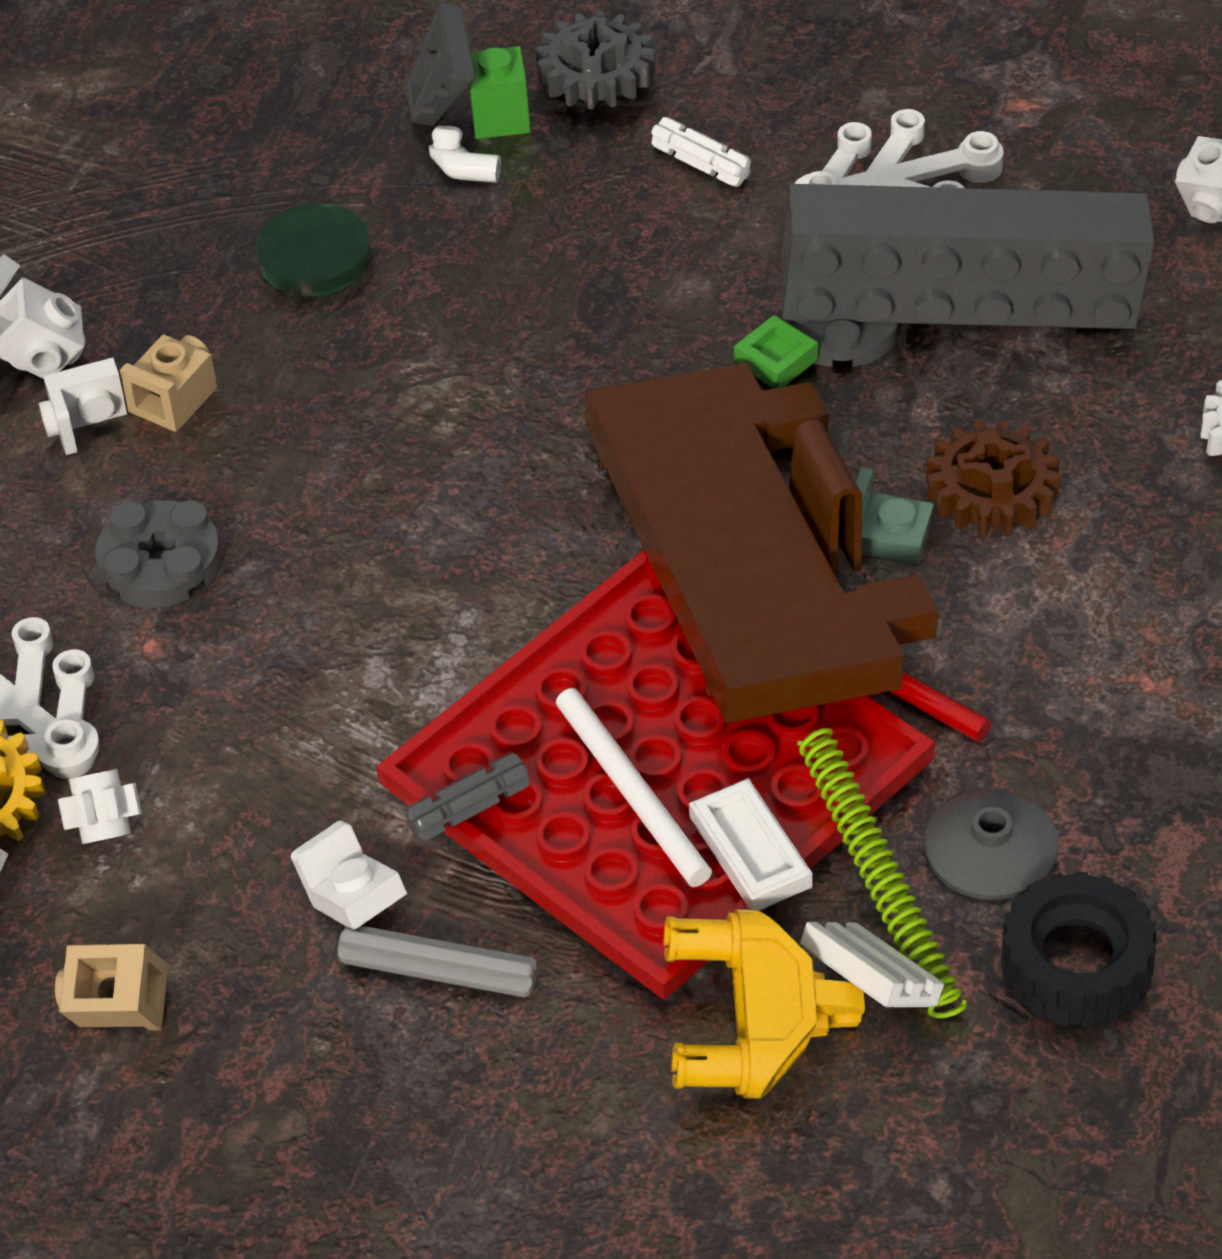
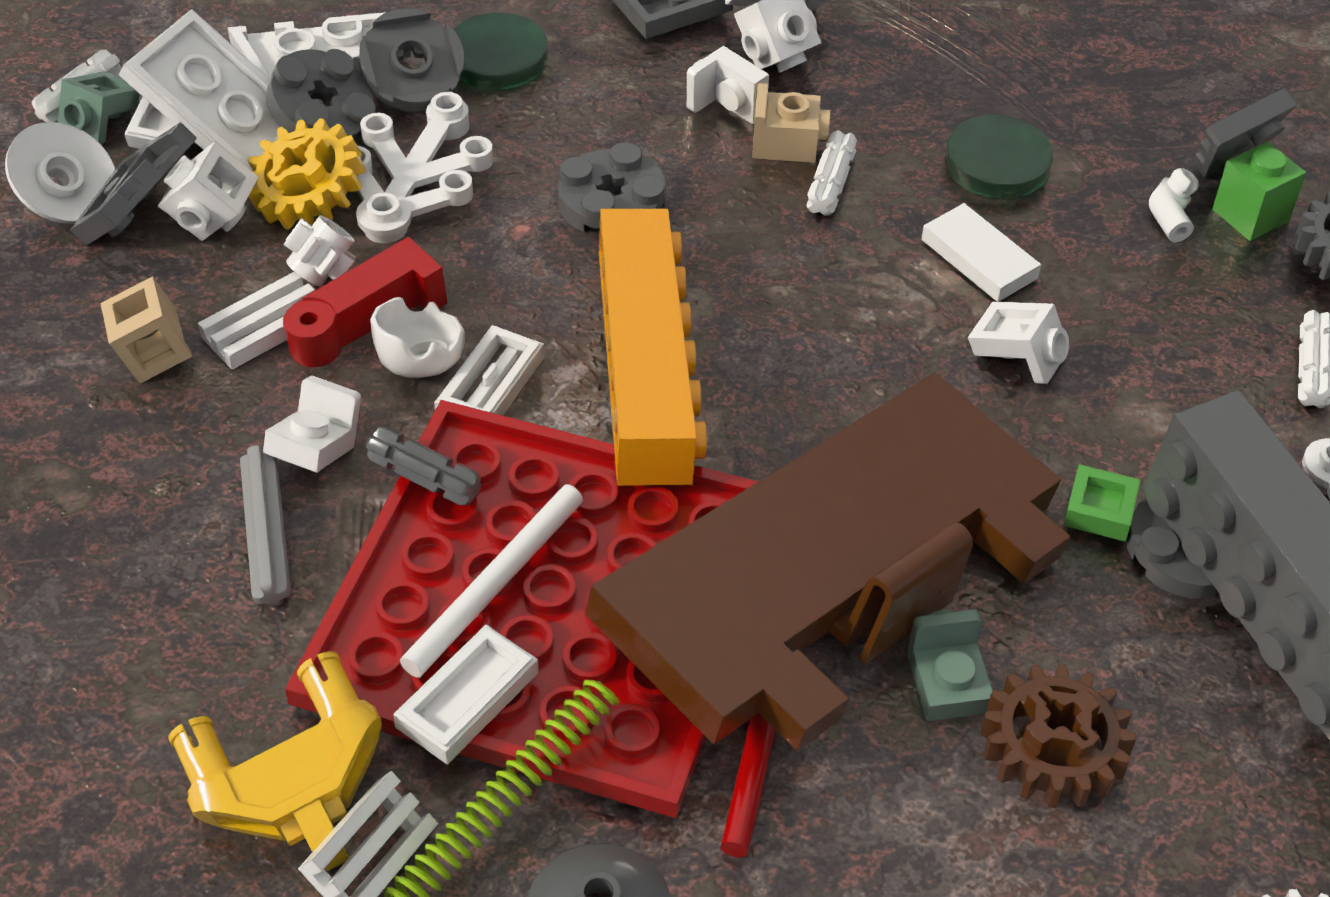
camera: 60 degrees right, 0 degrees up
none -> white tile [197,272,315,370]
none -> red leg [283,236,448,367]
none -> white hair [370,297,465,378]
none -> white tile [434,325,544,415]
none -> light orange brick [599,209,707,486]
none -> white axle [806,130,857,216]
none -> white tile [921,203,1041,302]
none -> white bracket [968,302,1069,384]

